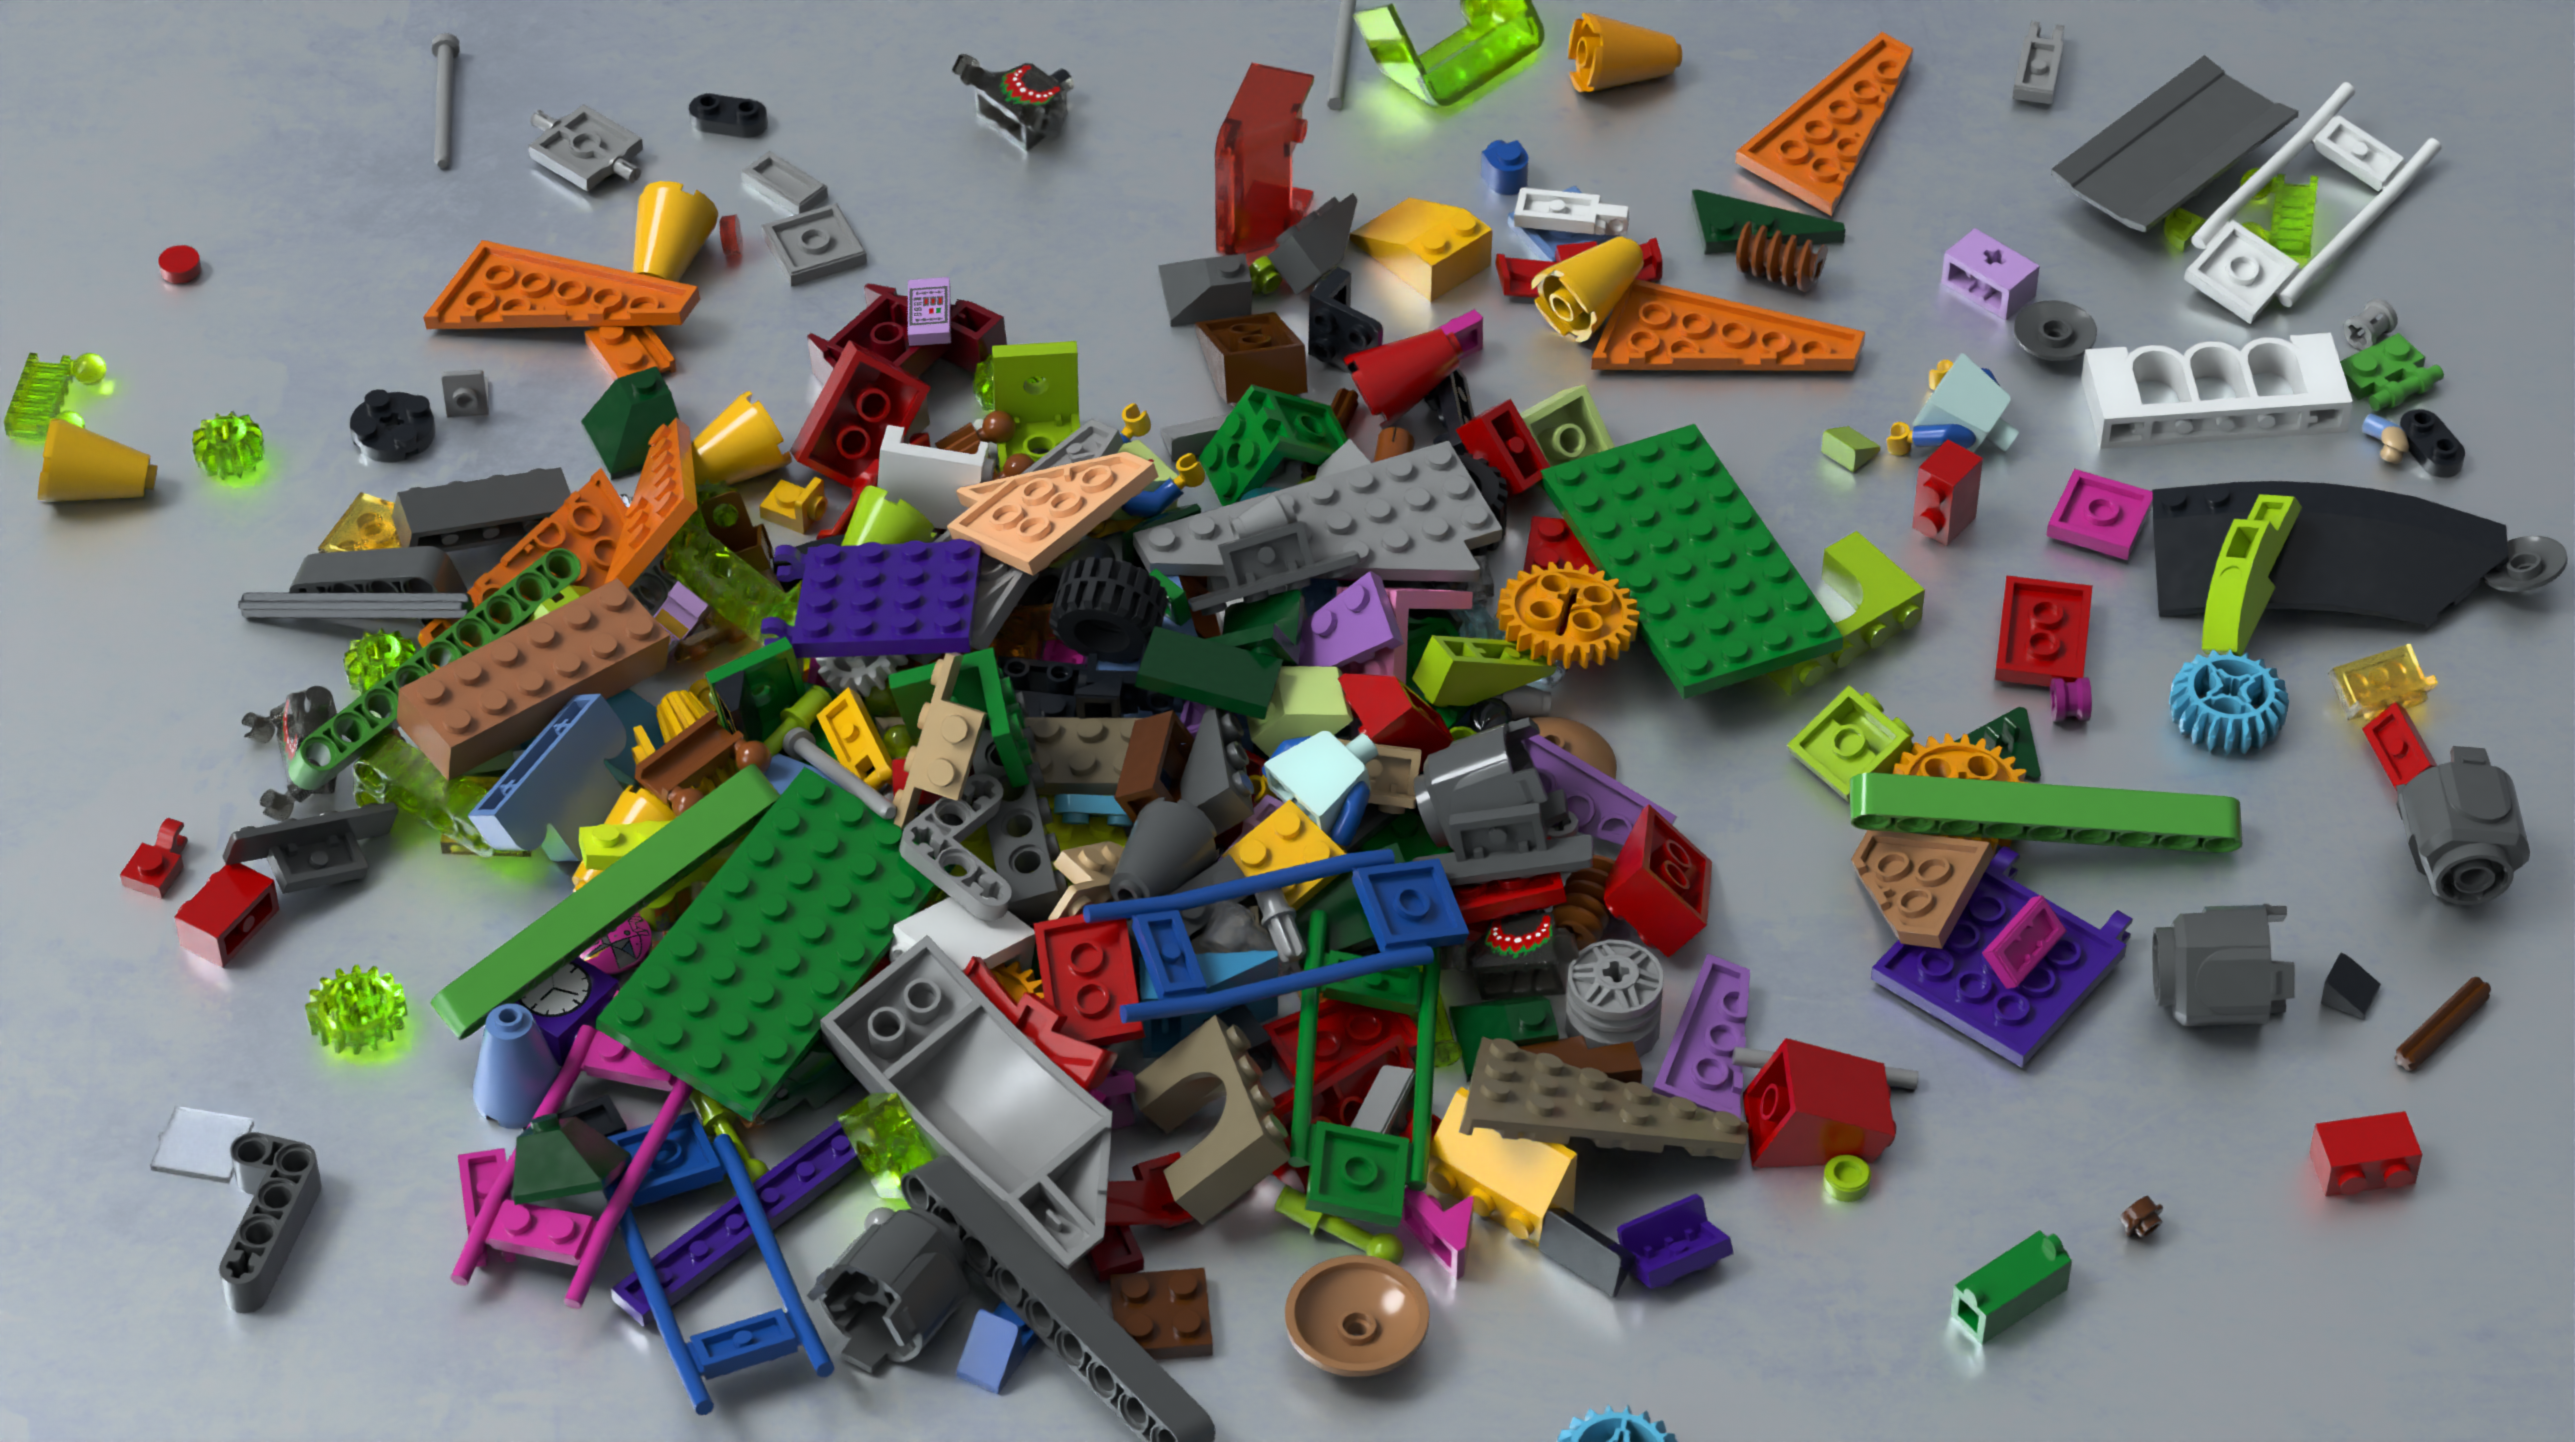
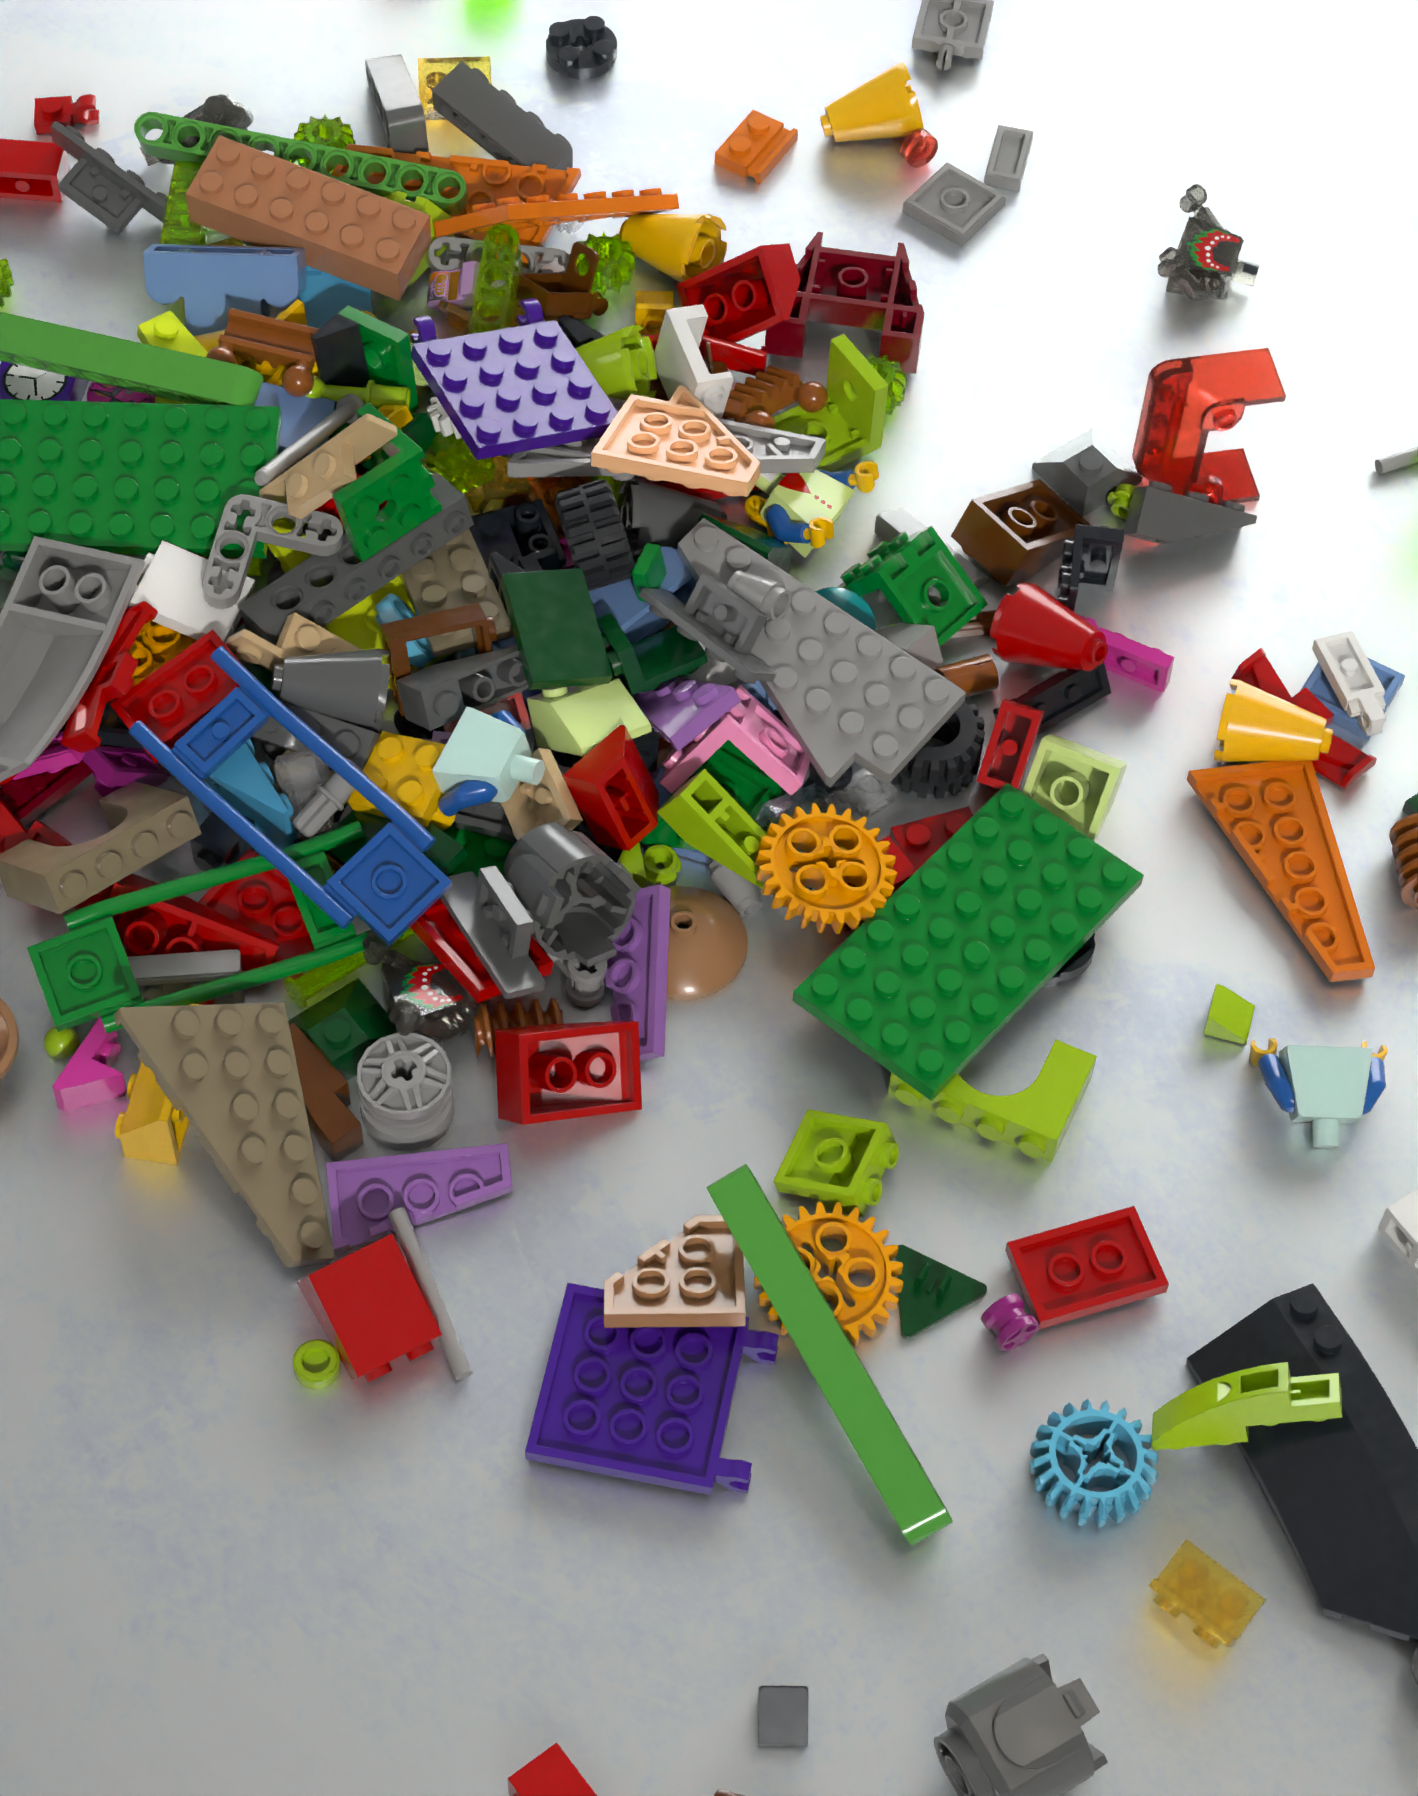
camera: 60 degrees right, 10 degrees up
axle [238,592,475,619] -> none
orange wing [423,240,700,329] -> none
light grey bracket [442,370,489,417] -> none
dark green slope [581,366,680,480] -> none
black plate [689,93,768,138] -> none
lavender tile [908,277,951,346] -> none
yellow slope [1349,197,1492,302] -> none
black plate [1470,698,1513,733] -> none
blue plate [1481,140,1529,195] -> none
slope [1538,1208,1637,1297] -> none
dark purple bracket [1617,1194,1734,1289] -> none
red brick [1912,439,1983,546] -> none
green brick [1950,1230,2072,1345] -> none
dark pink plate [1982,895,2067,989] -> none
dark pink plate [2046,469,2153,560] -> none
reddish brown plate [2119,1196,2163,1239] -> none
dark grey piece [2152,904,2295,1026] -> none
red plate [2362,702,2437,791] -> none

